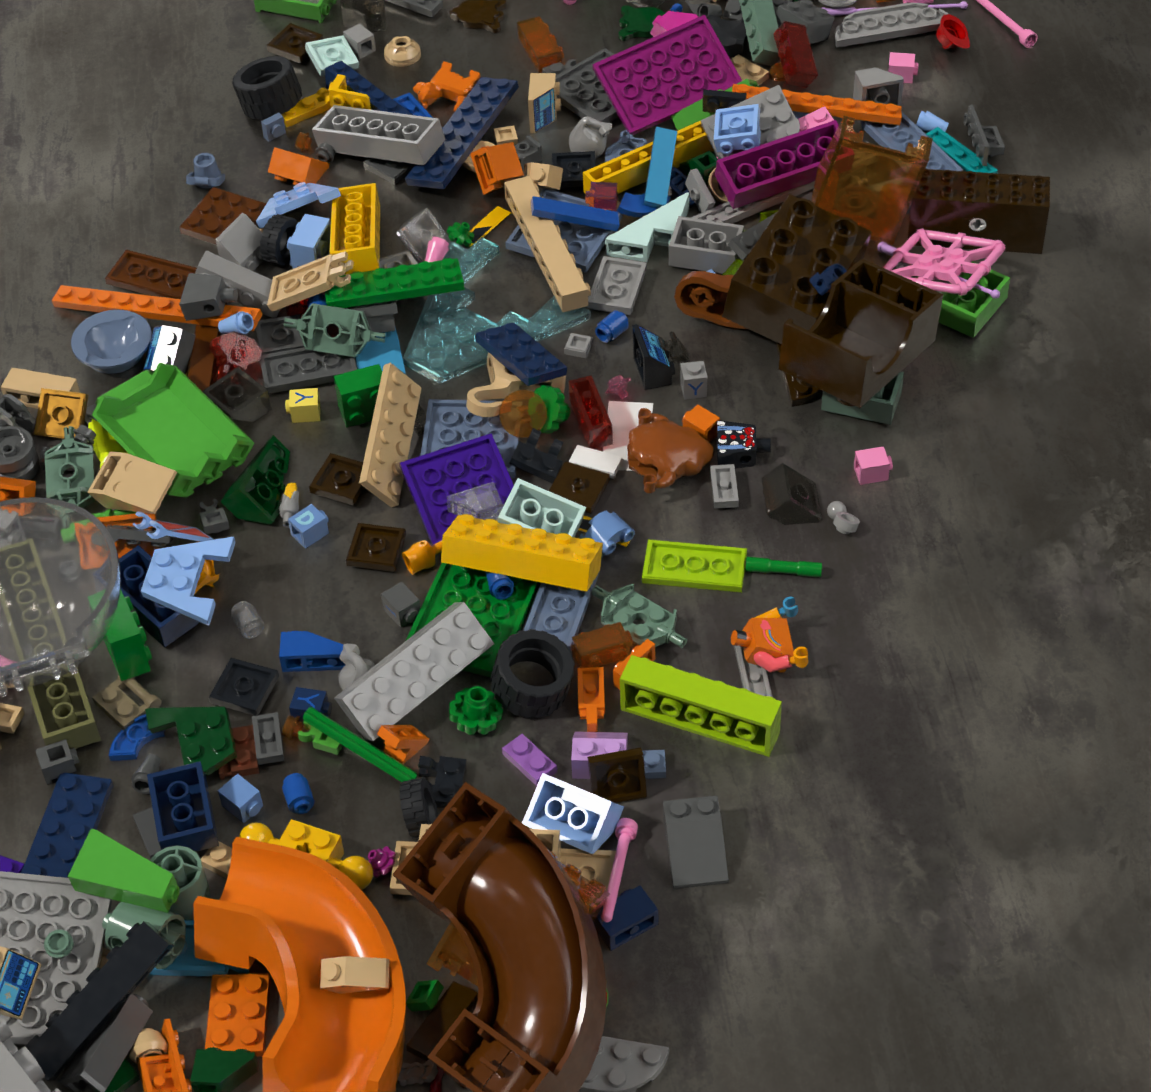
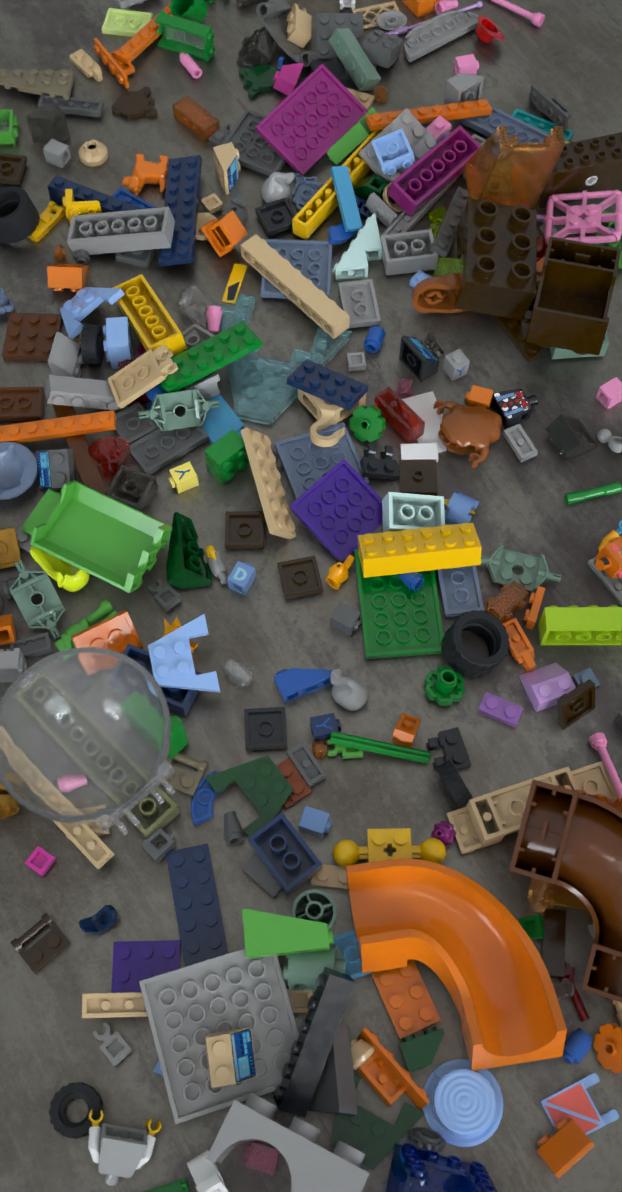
camera: 25 degrees left, 15 degrees up
sand green plate [44,930,74,959] -> none
dark grey plate [73,425,96,445] -> none
tan slope [87,451,177,514] -> none
dark grey hinge [99,525,173,547] -> none
light blue flag [133,511,213,542] -> none
dark grey torso [179,273,238,321] -> none
light blue cone [218,311,254,334] -> none
sand blue plate [261,113,286,142] -> none
blue brick [282,773,315,814] -> none
light aqua plate [305,35,359,76] -> none
tan slope [320,956,390,994] -> none
light grey brick [334,602,494,741] -> none
green plant [447,222,474,247] -> none
clear slope [447,482,503,521] -> none
clear orange piece [499,390,547,438] -> none
tan slope [522,162,563,190] -> none
light blue slope [522,773,624,854] -> none
blue tile [531,196,620,231] -> none
clear pink brick [585,182,618,211] -> none
lime tile [642,539,747,593] -> none
black plate [703,89,747,113] -> none
clear red brick [774,21,818,88] -> none
dark blue piece [810,264,847,296] -> none
light blue cone [916,111,949,132] -> none

